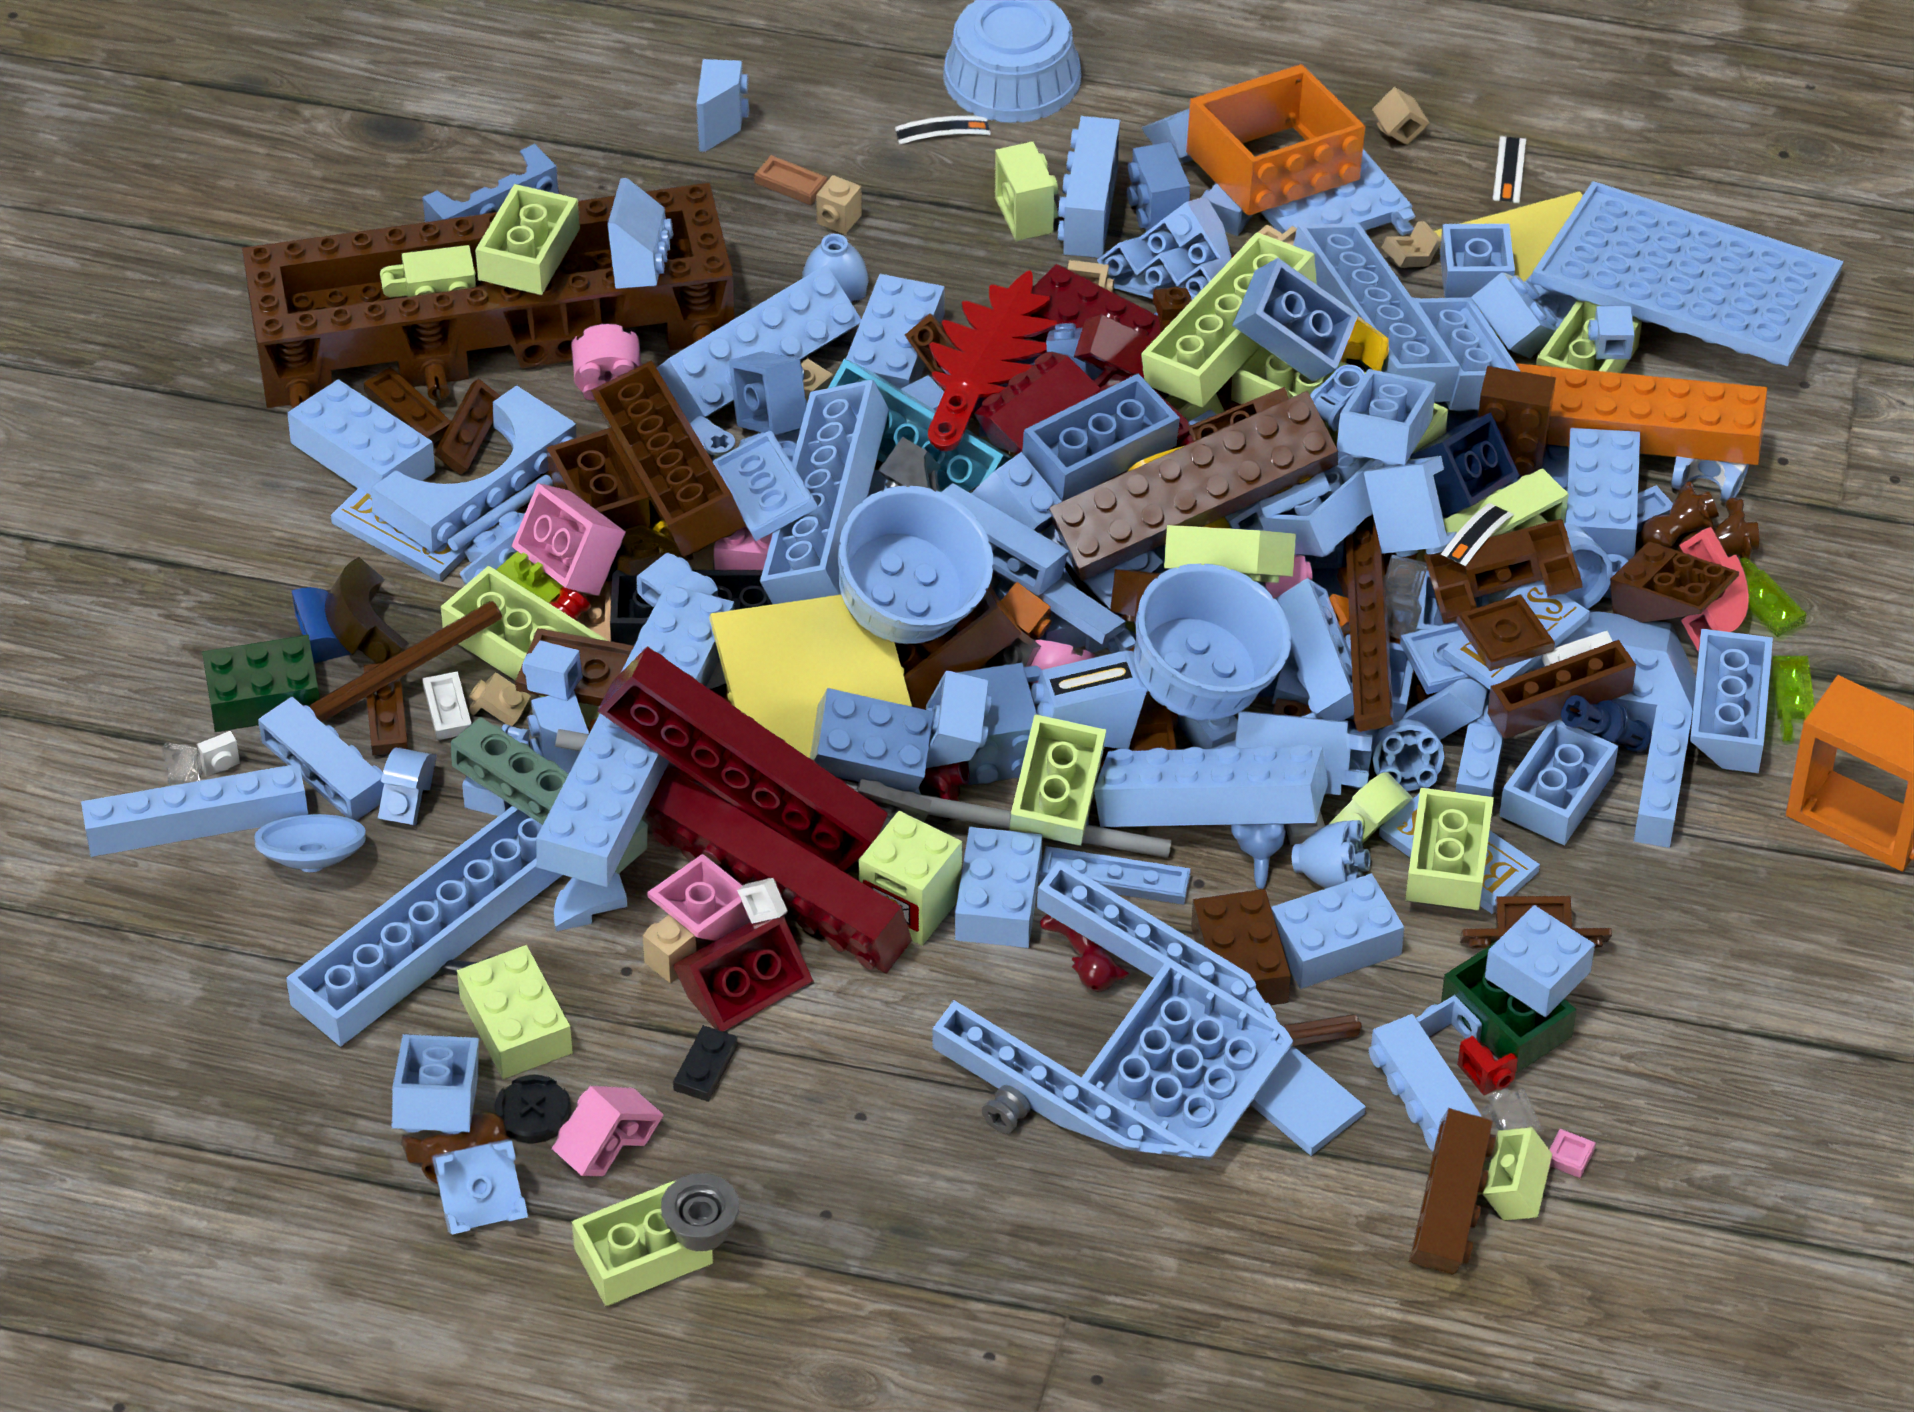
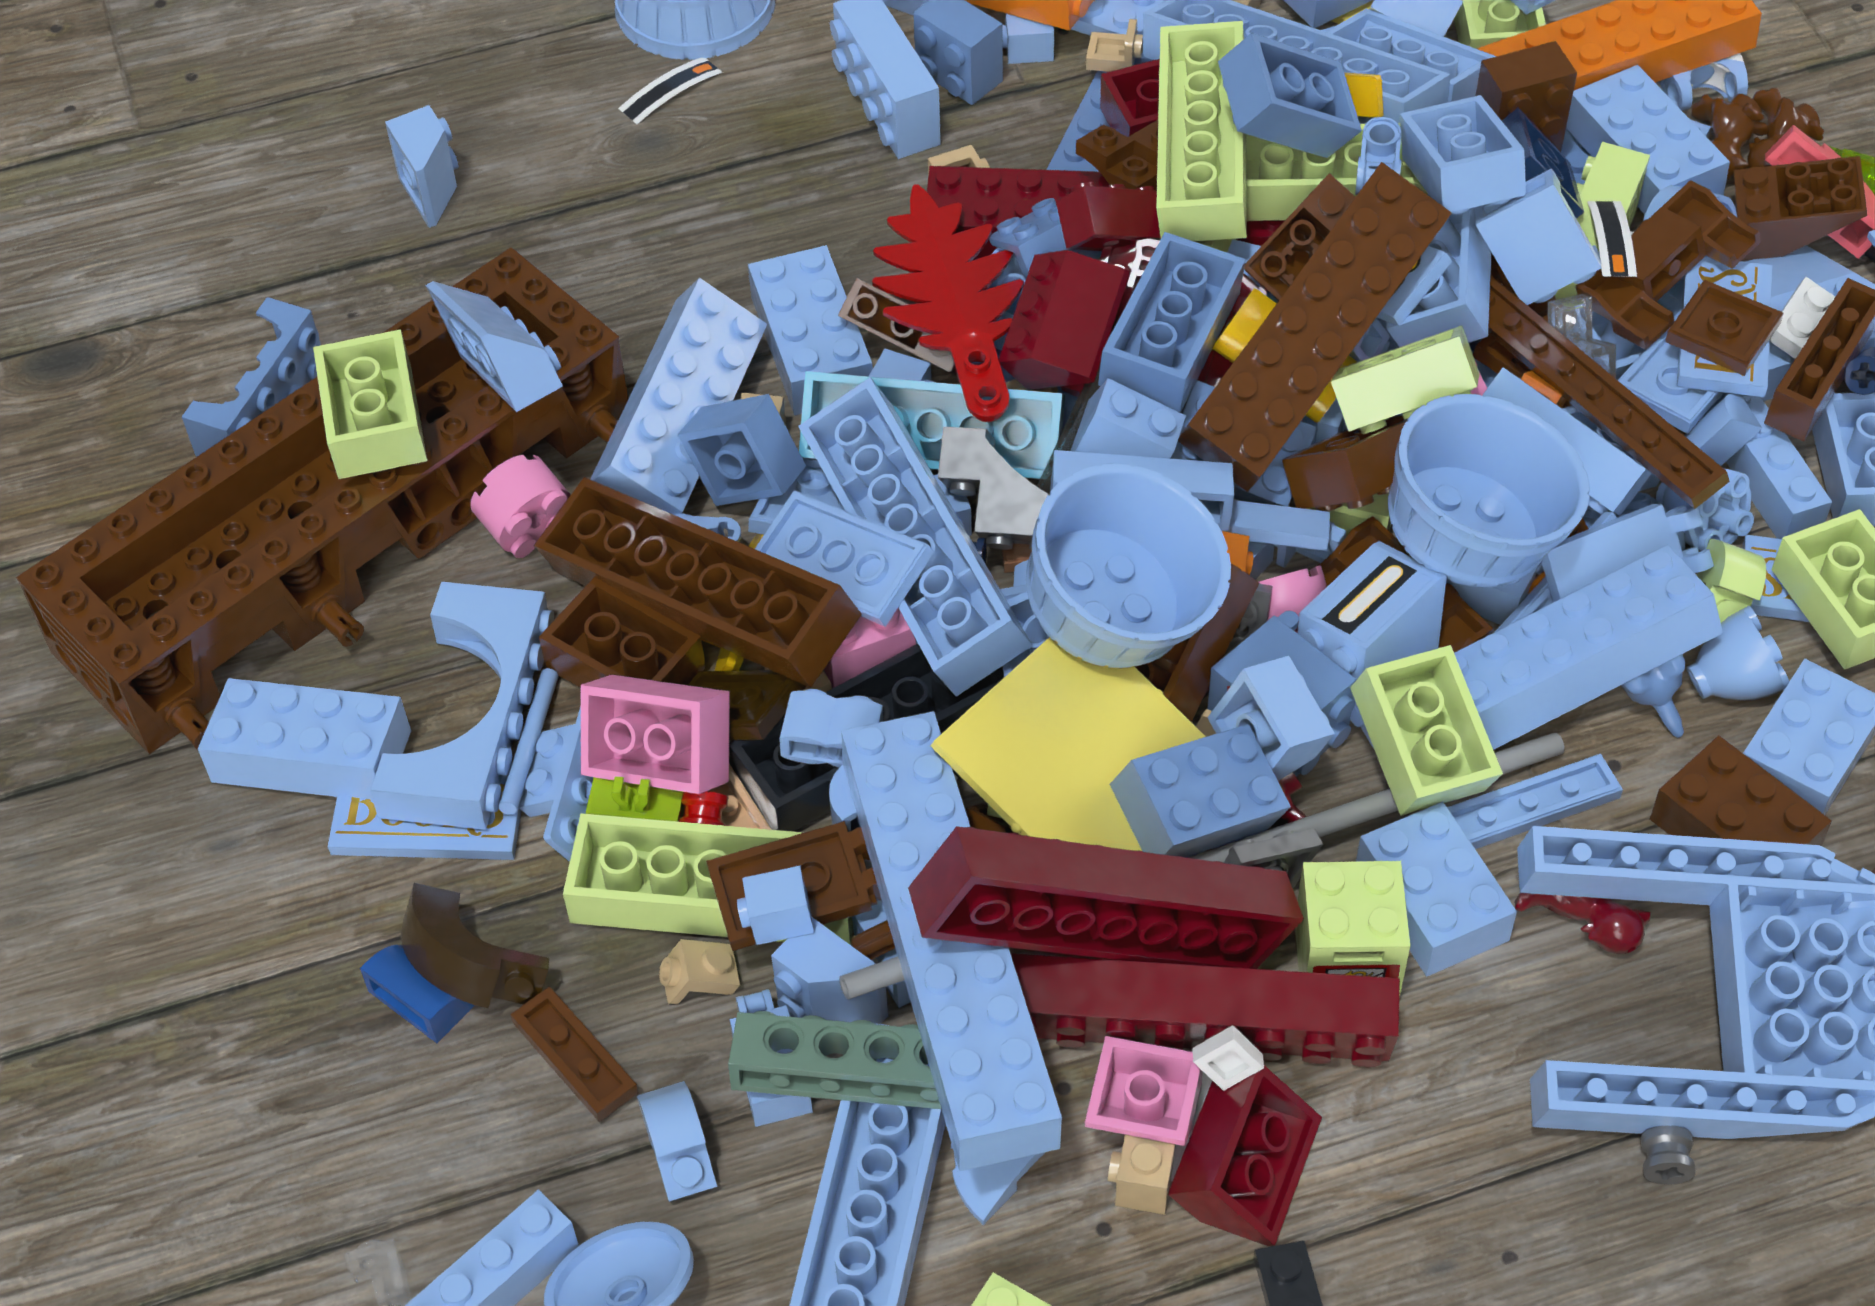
camera: 30 degrees left, 5 degrees up
white plate [197,731,240,777] -> none
dark green brick [202,634,320,732] -> none
light blue brick [258,697,384,821] -> none
reddish brown axle [309,601,502,722] -> none
reddish brown plate [363,367,451,444] -> none
yellowish green brick [380,245,476,297] -> none
white plate [422,672,471,740] -> none
reddish brown plate [434,378,501,475] -> none
nougat tile [754,155,827,205] -> none
light blue piece [802,234,868,302] -> none
tan brick [816,175,862,235] -> none
yellowish green brick [995,141,1058,241] -> none
light blue brick [1097,197,1231,300] -> none

